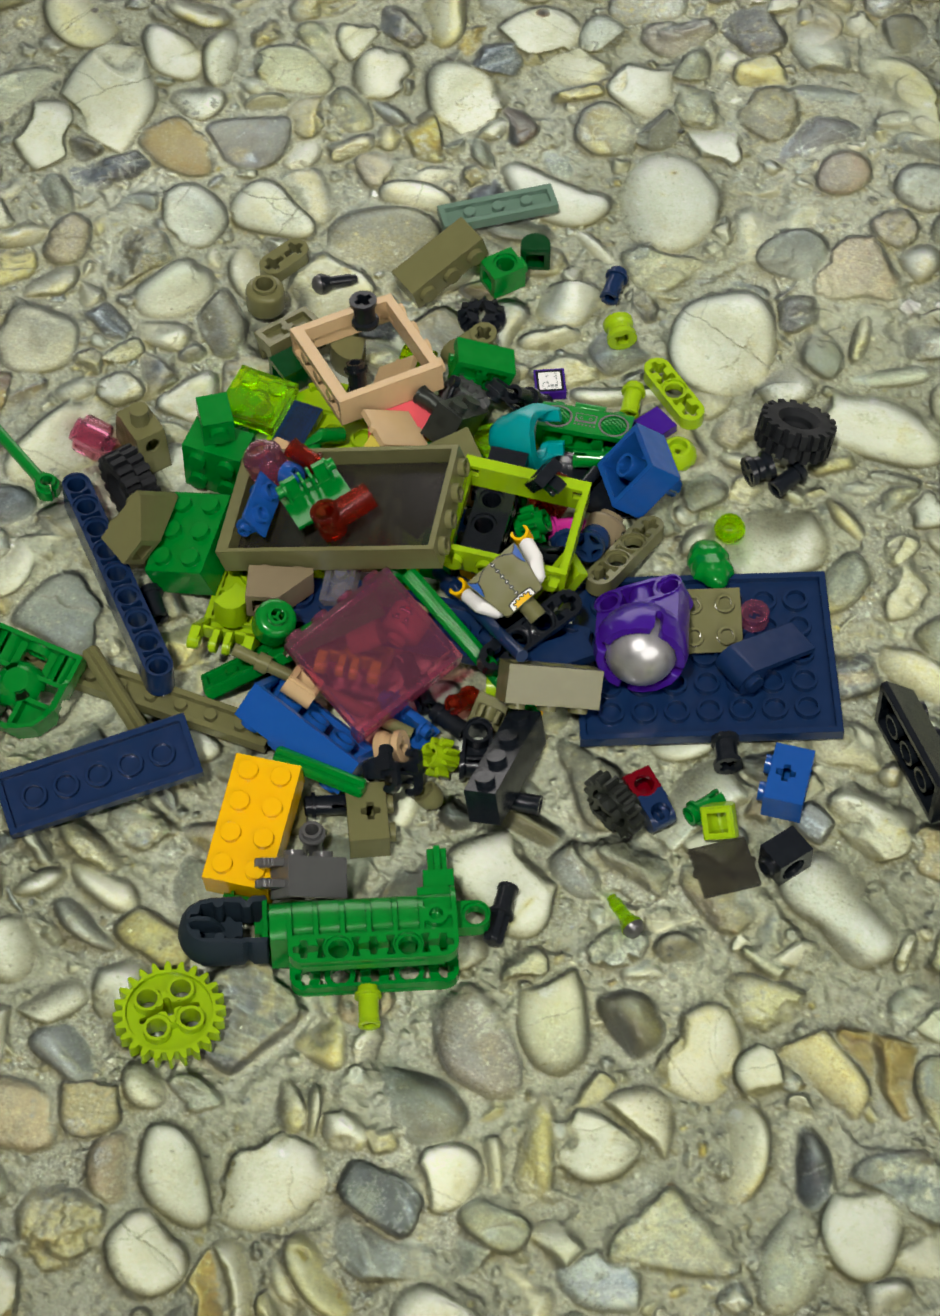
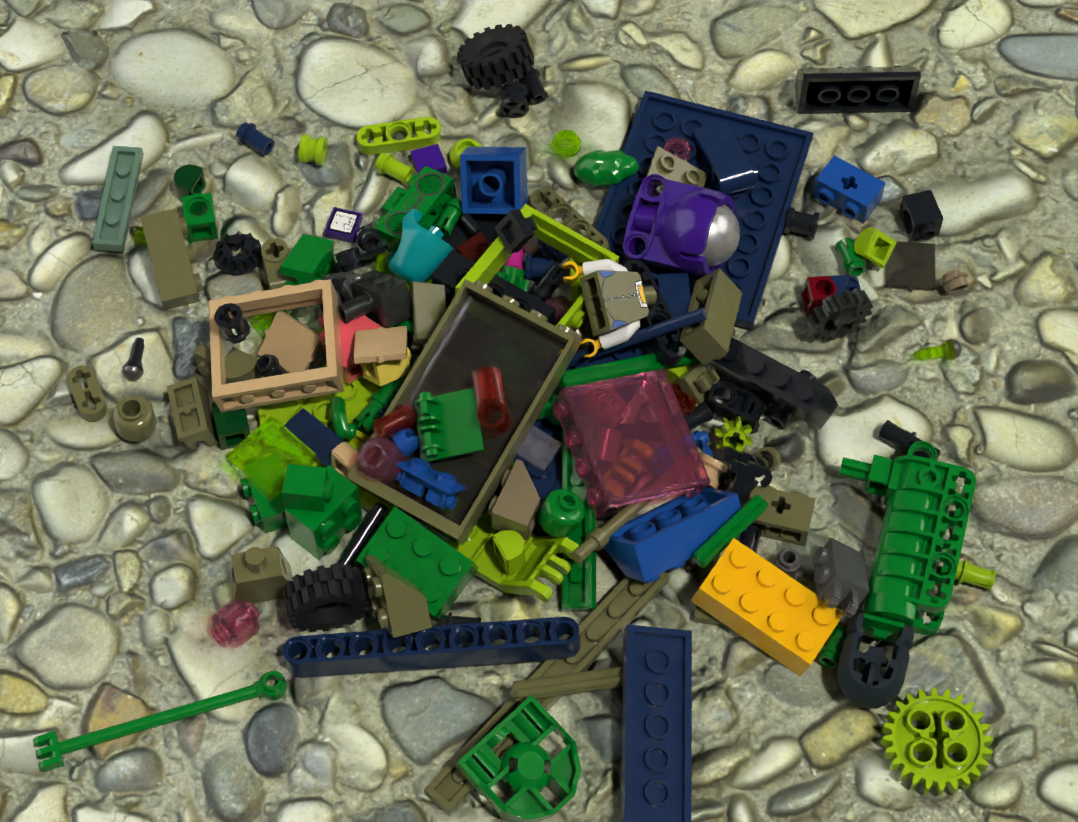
camera: 70 degrees left, 5 degrees up
tan brick [279,664,324,709] -> none
none -> dark tan plate [940,269,969,295]

